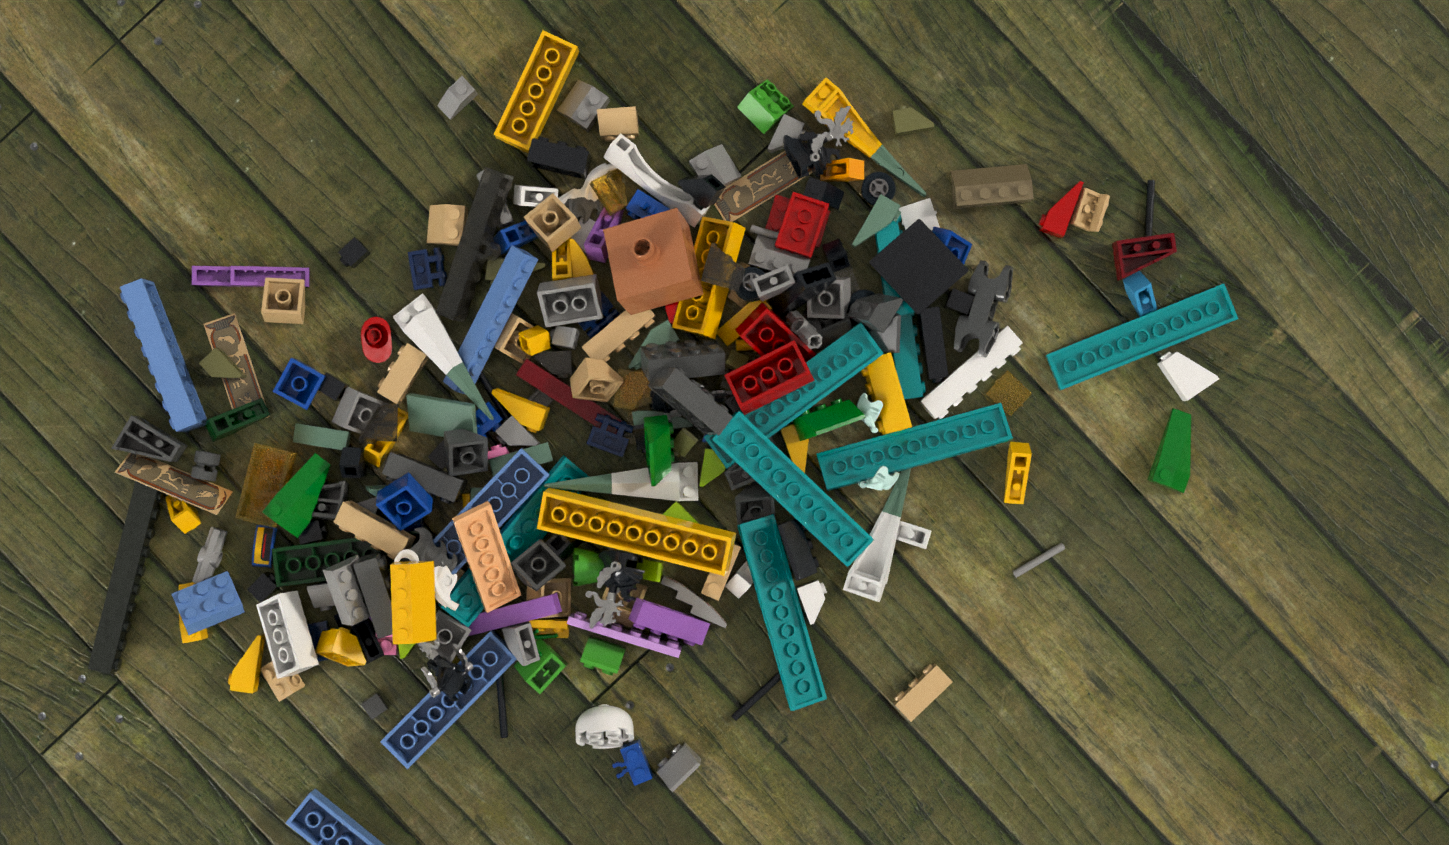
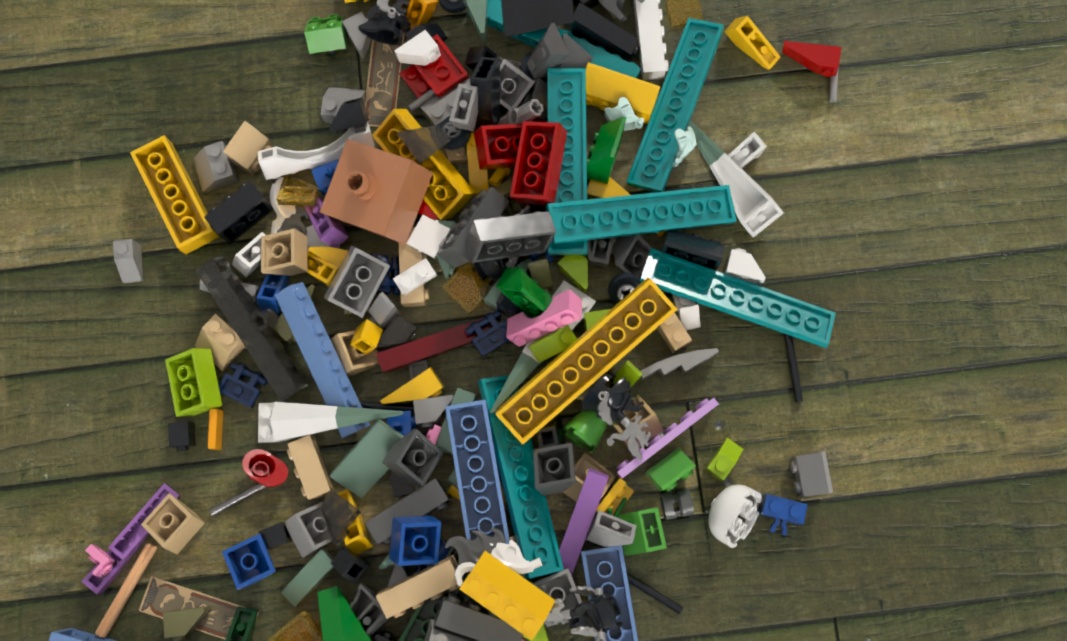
camera: 50 degrees left, 10 degrees down
light nougat plate [452,501,521,613] -> none
tan slope [570,358,624,402] -> none
medium lavender brick [628,597,710,646] -> none
tan brick [893,663,952,722] -> none
none -> bright pink bracket [85,544,115,577]
none -> light nougat axle [95,543,157,638]
none -> lime brick [165,348,222,417]
none -> light orange tile [208,409,223,450]
none -> flat silver bar [209,483,267,516]
none -> white plate [393,258,437,296]
none -> white slope [394,30,441,66]
none -> white piece [406,215,450,259]
none -> bright pink arch [506,289,582,347]
none -> lime slope [528,325,577,362]
none -> black wheel [608,273,641,305]
none -> dark grey wheel [660,489,694,520]
none -> lime slope [704,437,744,481]
none -> red slope [782,41,842,77]

